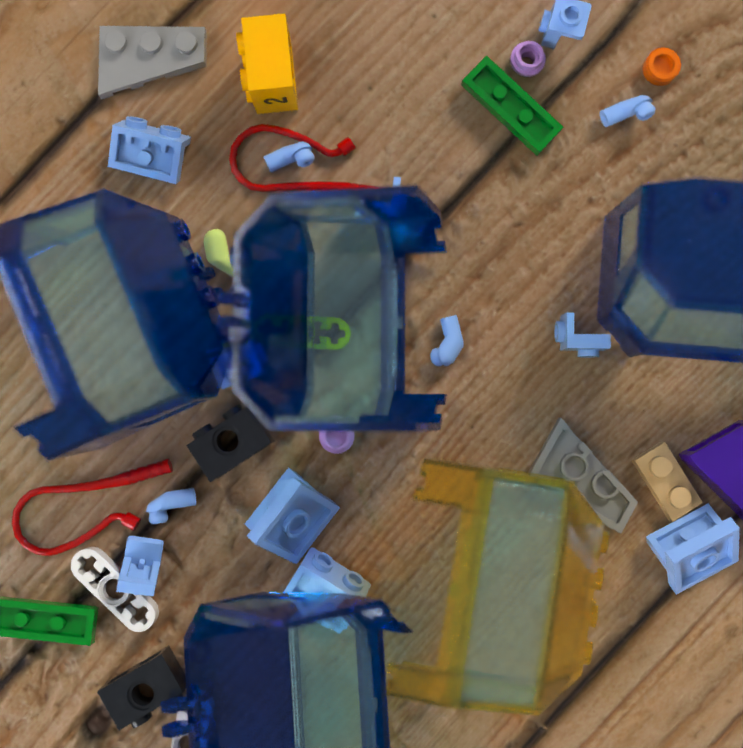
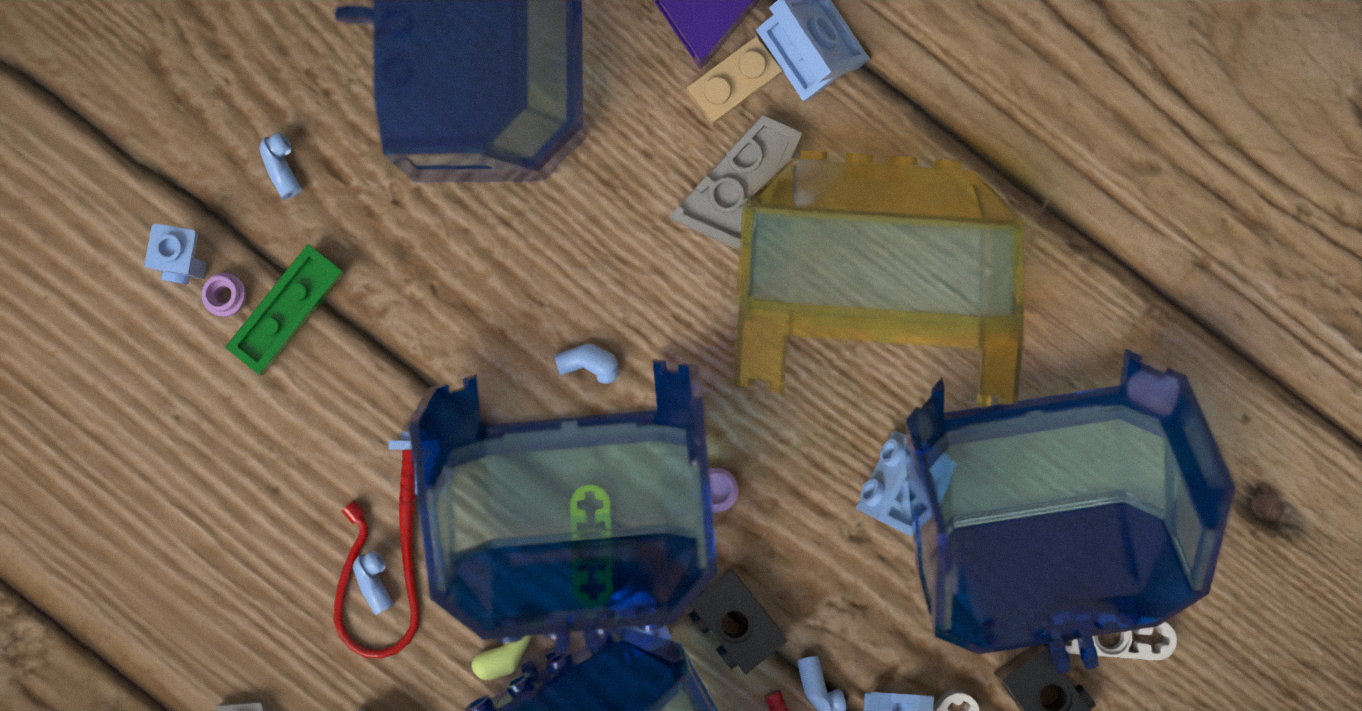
camera: 90 degrees left, 0 degrees up
yellow brick [236,13,298,114] -> none
light blue bracket [245,467,340,564] -> none
light blue bracket [554,312,611,358] -> none
orange tile [643,47,681,86] -> none

